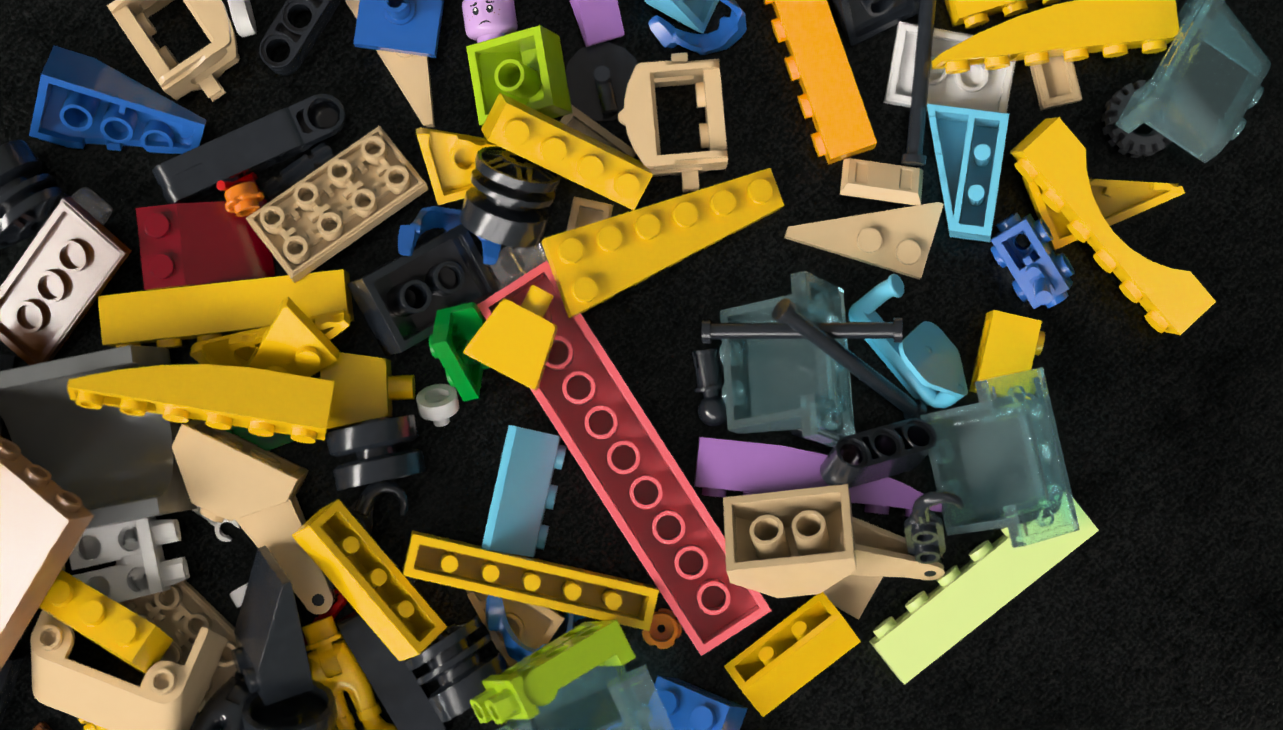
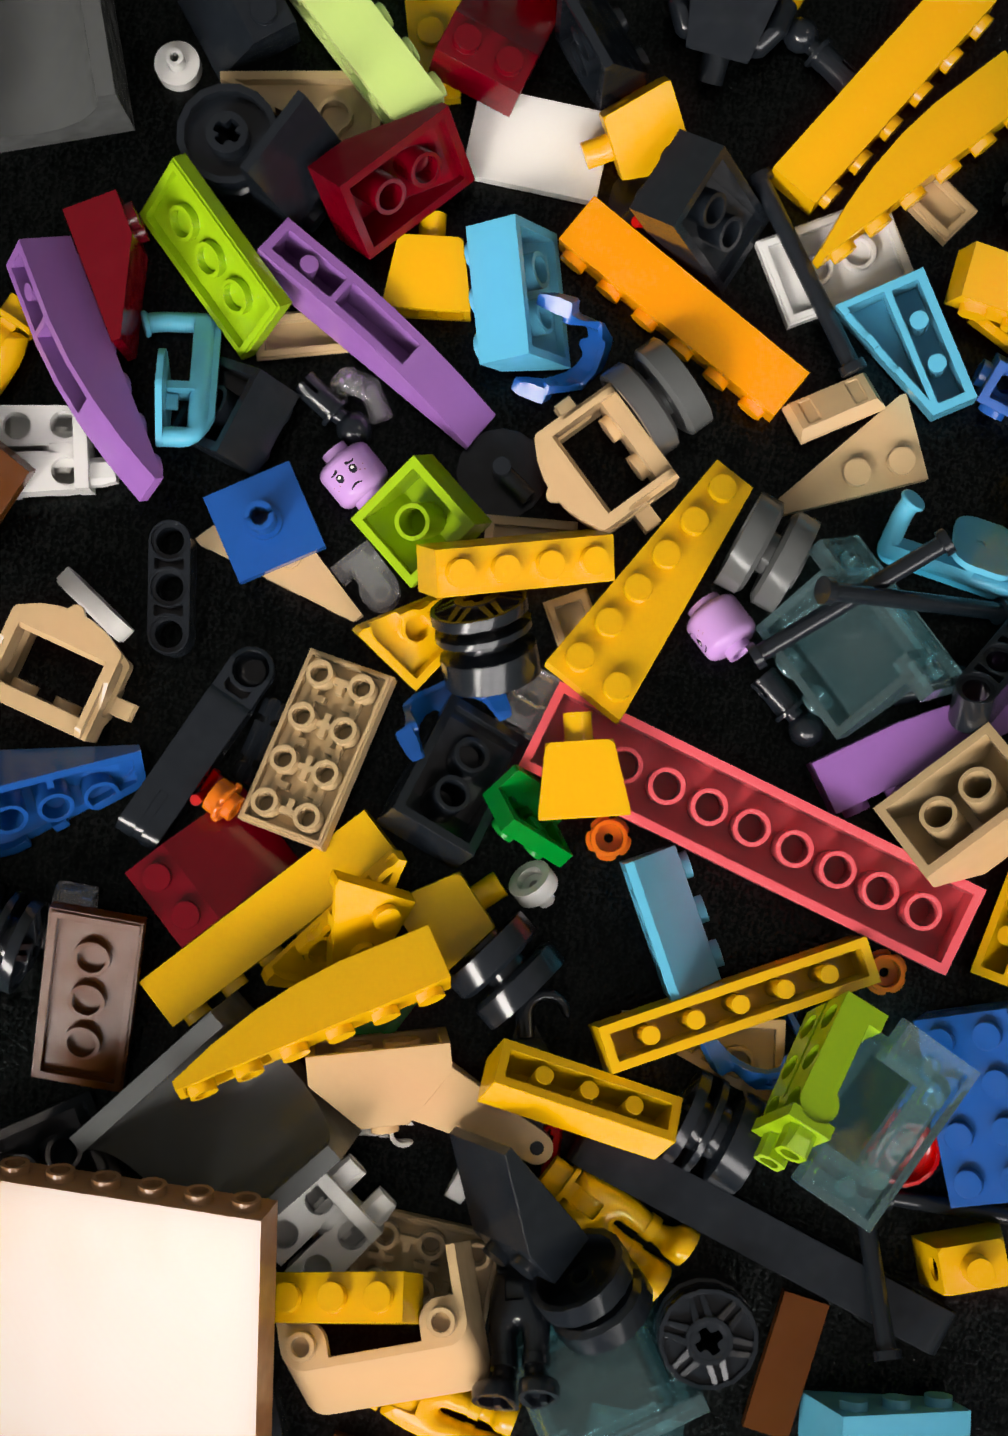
camera: 30 degrees left, 0 degrees up
none -> clear leg [330,540,401,613]
none -> orange plate [585,817,631,861]
none -> dark grey wheel [600,337,713,456]
none -> lavender head [687,592,756,662]
none -> dark grey wheel [714,492,821,613]

